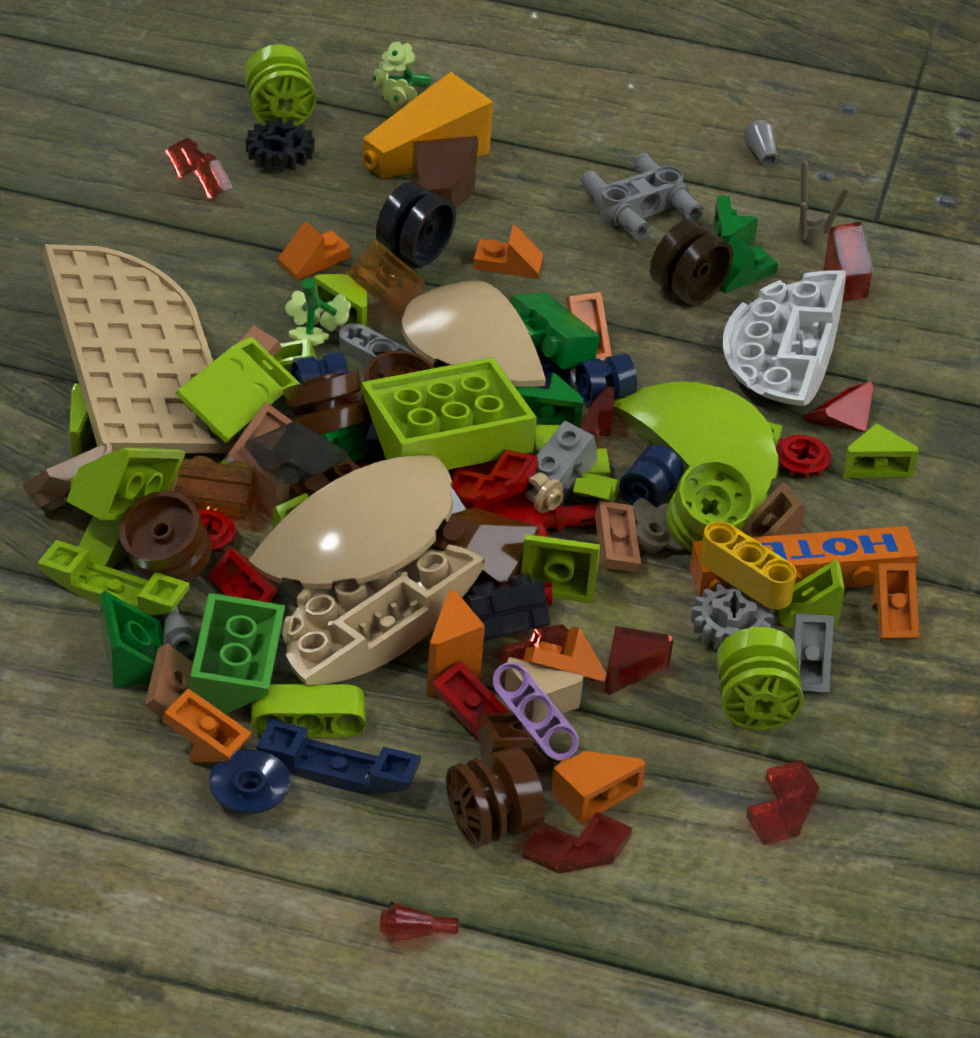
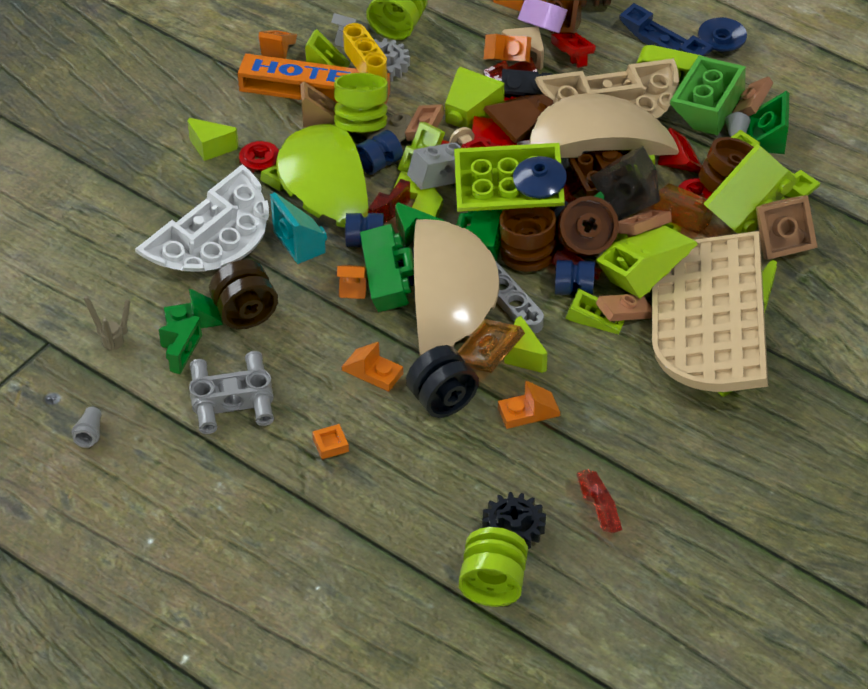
camera: 155 degrees left, 5 degrees up
orange slope [162,688,252,762] -> none
yellowish green plant [285,278,351,347] -> none
light orange slope [362,72,493,179] -> none
yellowish green plant [372,42,432,111] -> none
reddish brown slope [412,136,478,208] -> none
orange slope [426,590,485,698] -> none
clear red slope [604,626,674,695] -> none
slope [804,381,874,432] -> none
slope [823,221,873,302] -> none
none -> teal slope [270,192,327,264]
none -> orange plate [312,424,349,459]
none -> dark blue dish [513,156,567,198]

